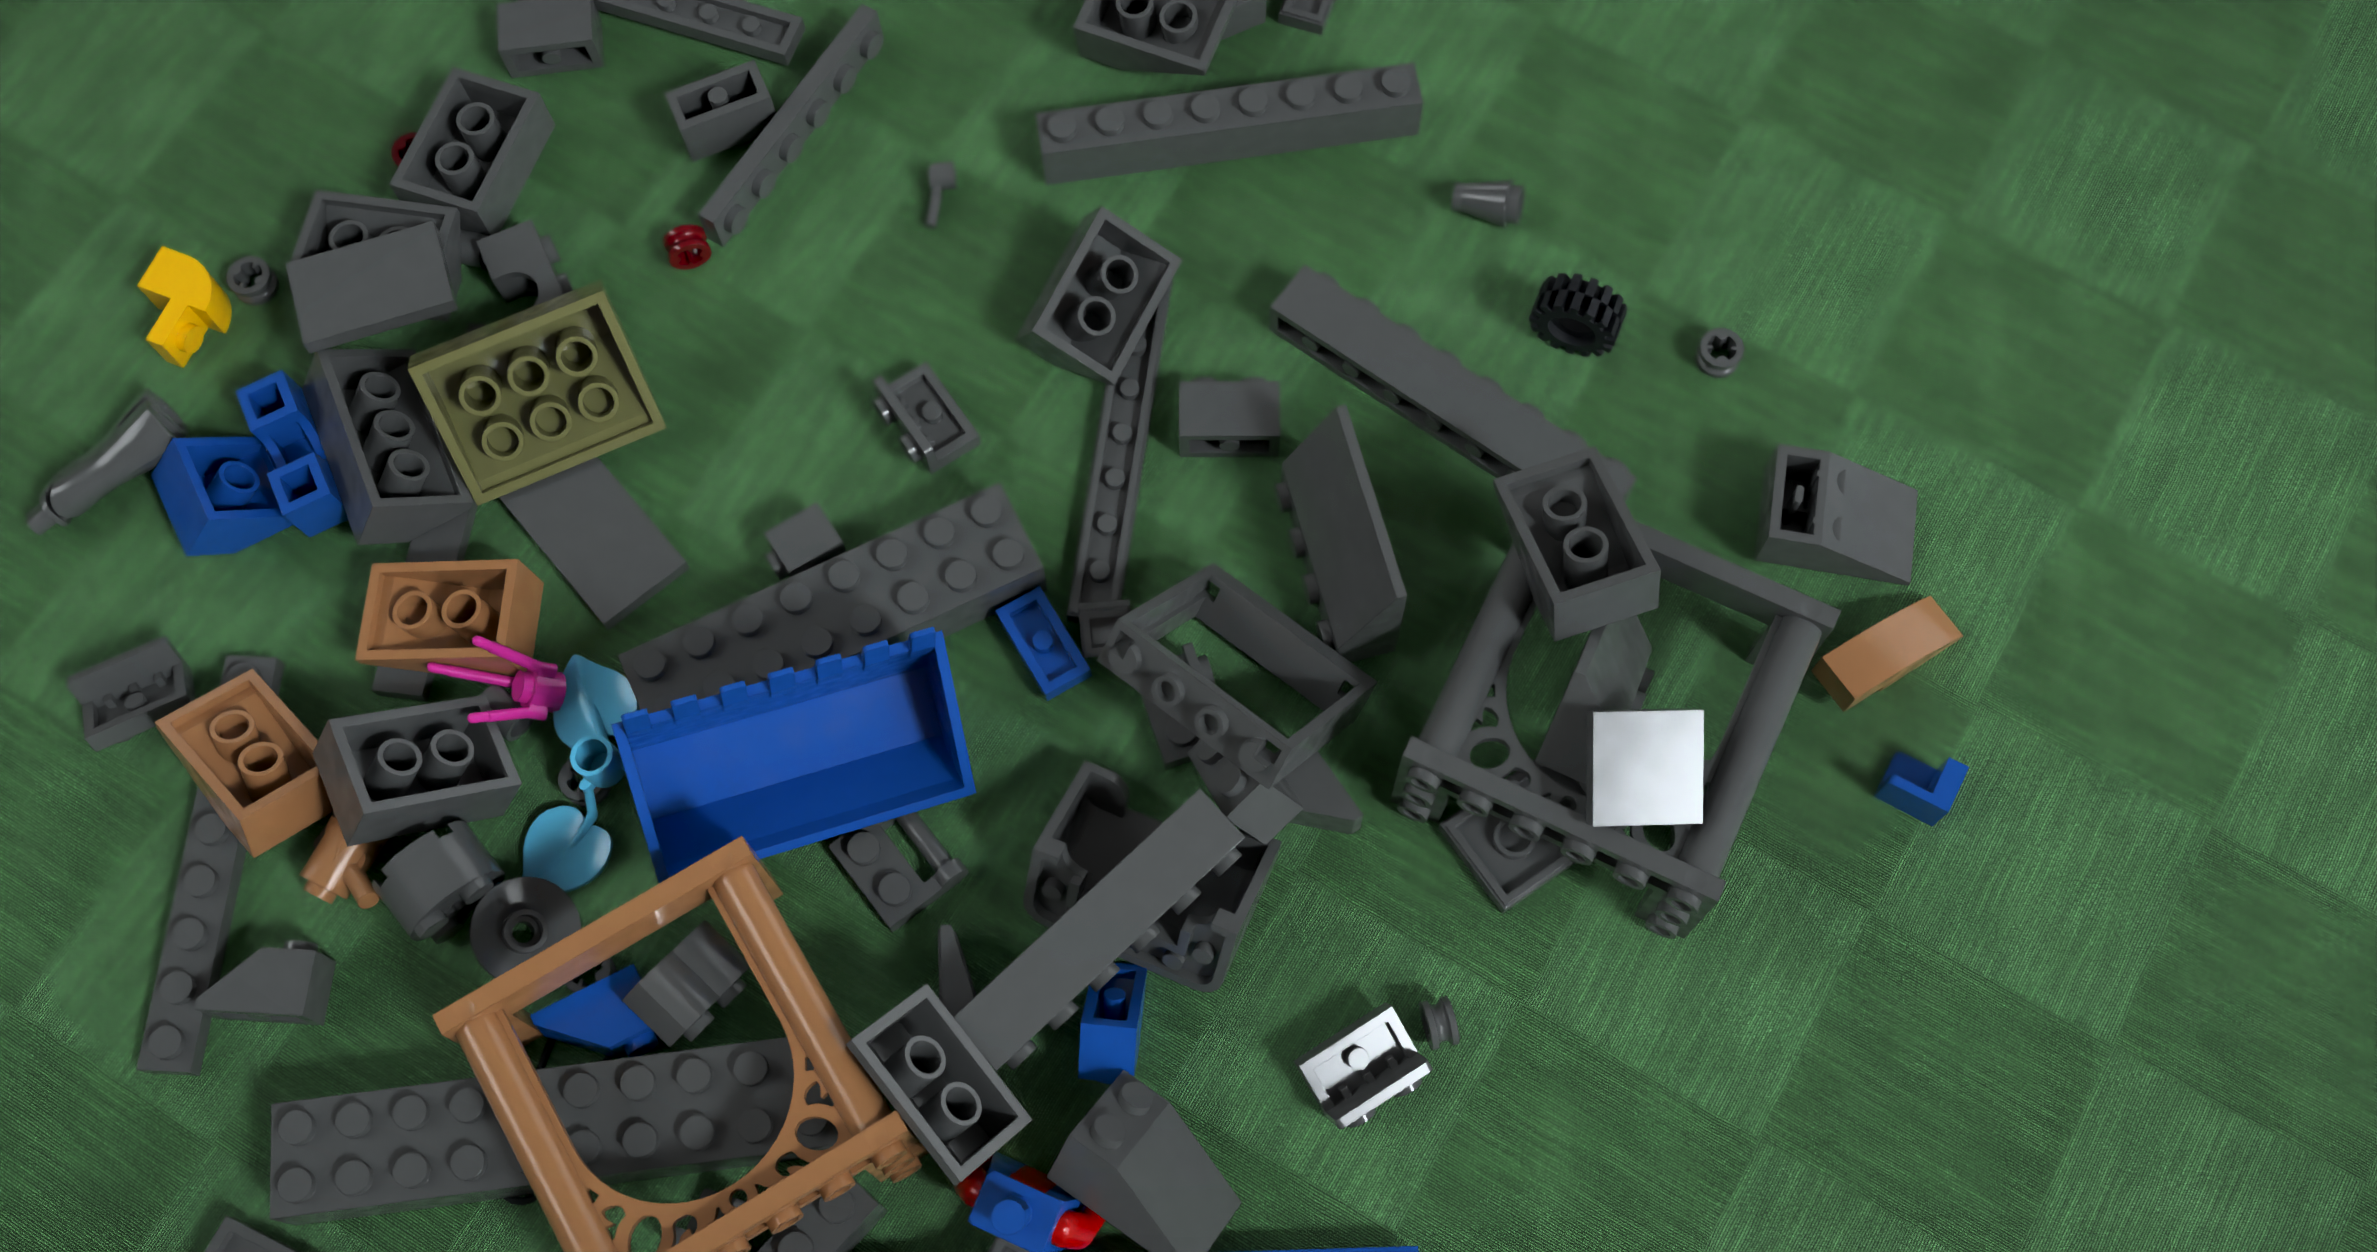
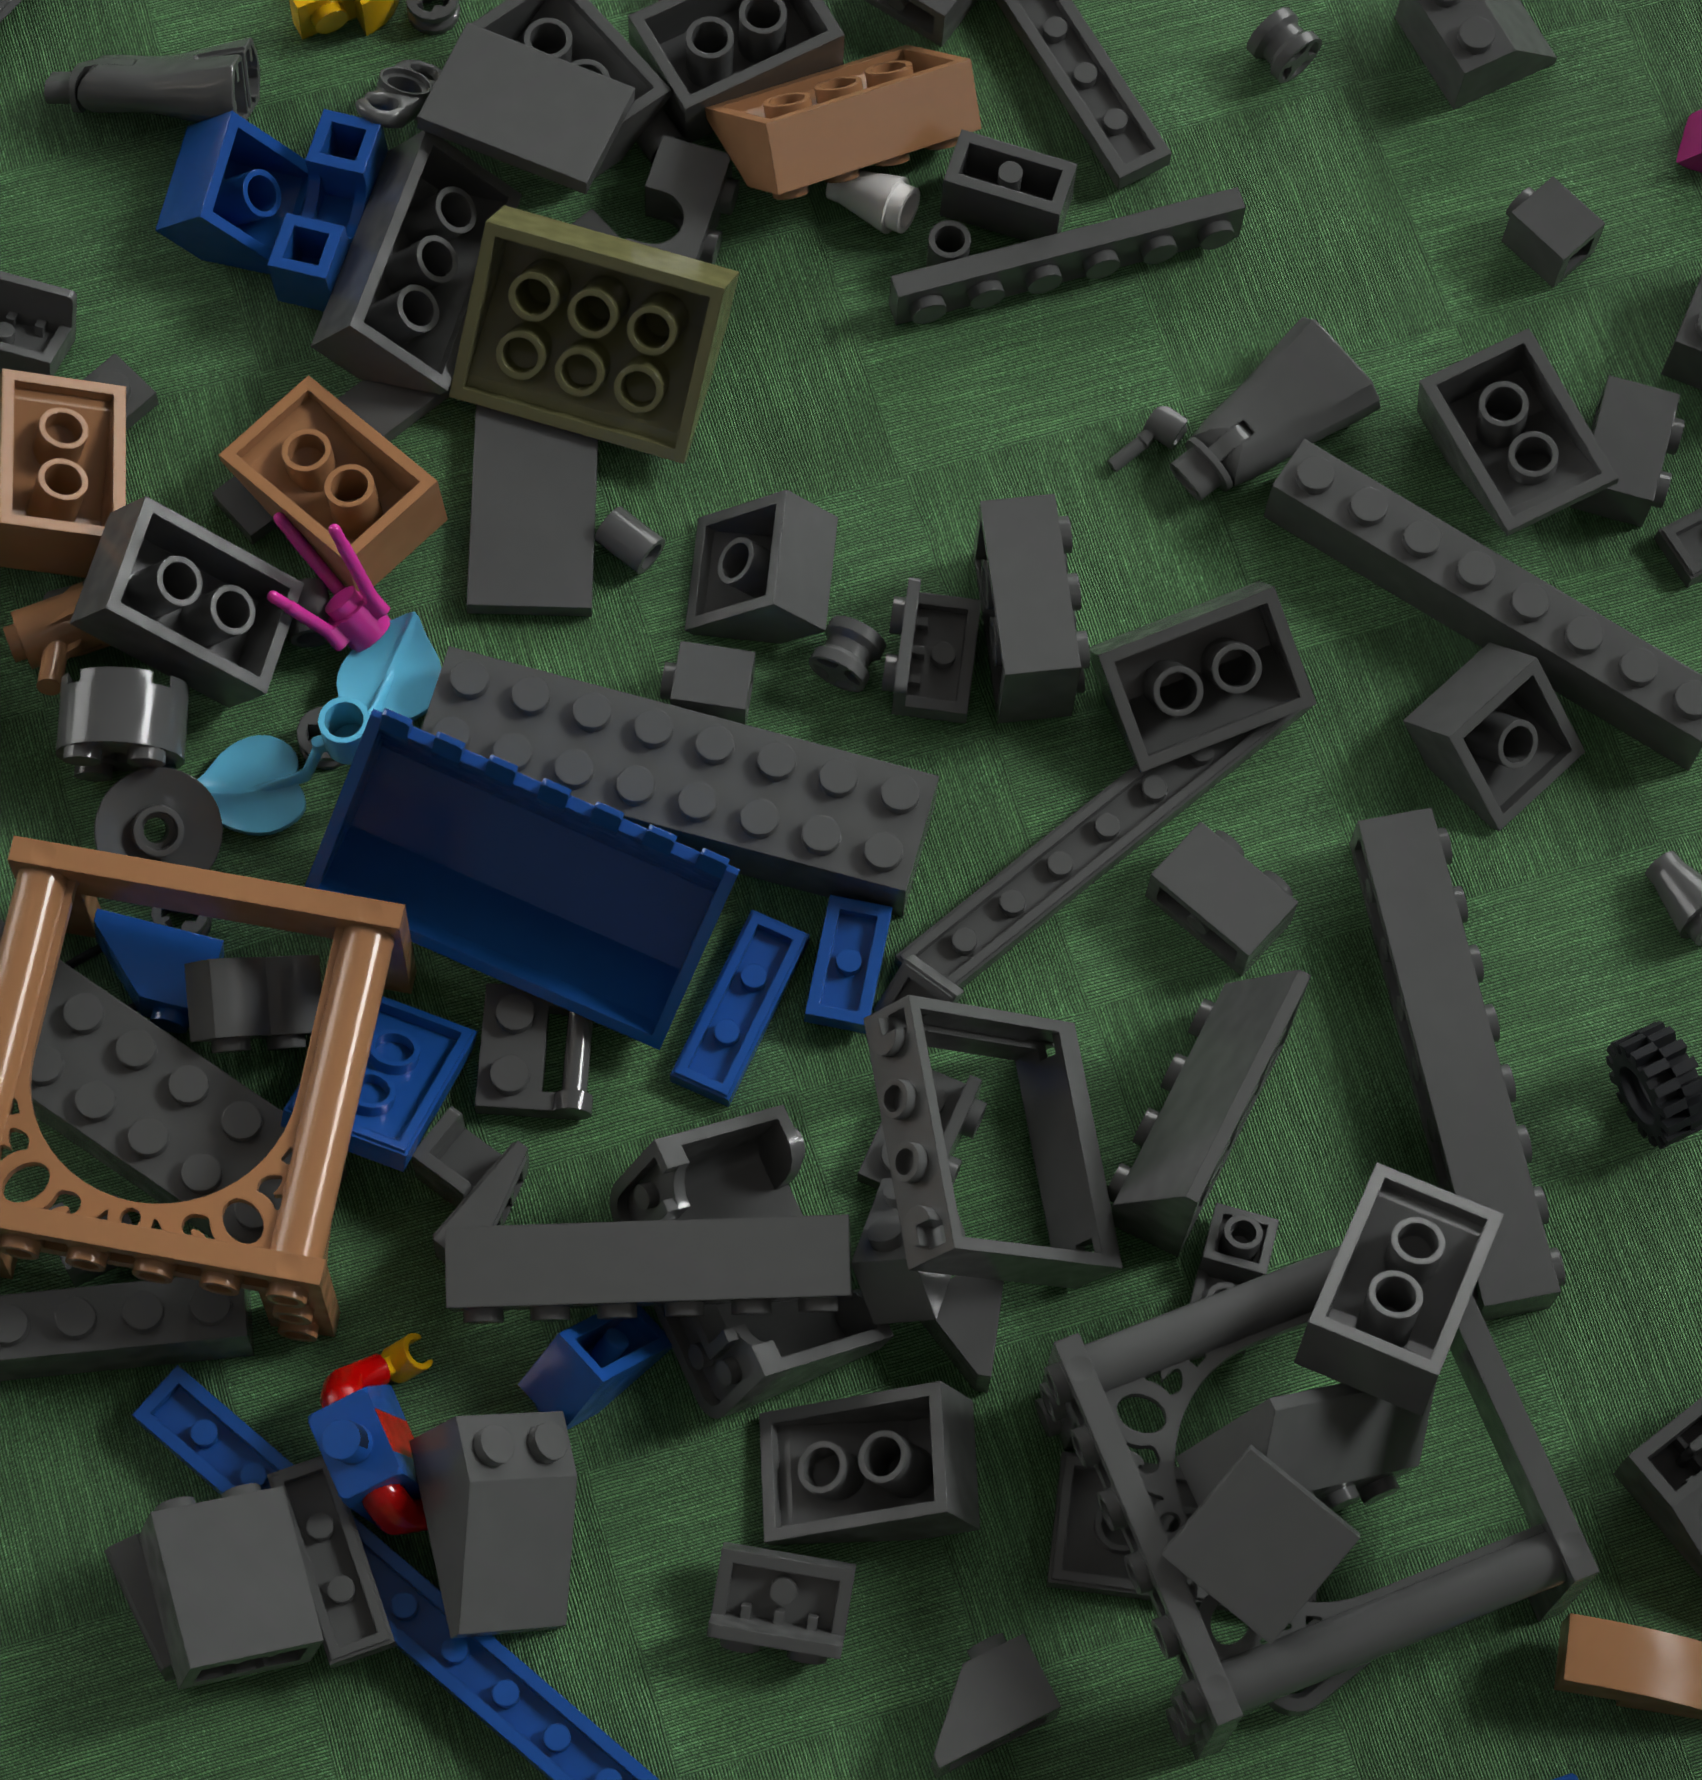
camera: 35 degrees right, 0 degrees up
dark red bush [663,224,712,270] -> none
dark grey slope [846,983,1033,1186] -> none
dark grey bush [1419,995,1460,1051] -> none
none -> blue tile [281,996,478,1172]
none -> dark grey piece [355,59,442,128]
none -> dark grey panel [412,1106,501,1208]
none -> dark grey hinge [595,506,666,574]
none -> blue tile [670,909,810,1107]
none -> dark grey slope [685,489,838,644]
none -> medium nougat slope [705,44,982,200]
none -> dark grey slope [759,1381,980,1545]
none -> dark grey wheel [809,615,886,692]
none -> white cone [826,170,920,234]
none -> dark grey hinge [926,220,971,267]
none -> dark grey slope [930,1633,1061,1779]
none -> dark grey brick [973,494,1090,724]
none -> dark grey piece [1169,316,1381,501]
none -> dark grey slope [1189,1202,1279,1355]
none -> dark grey slope [1403,642,1585,831]

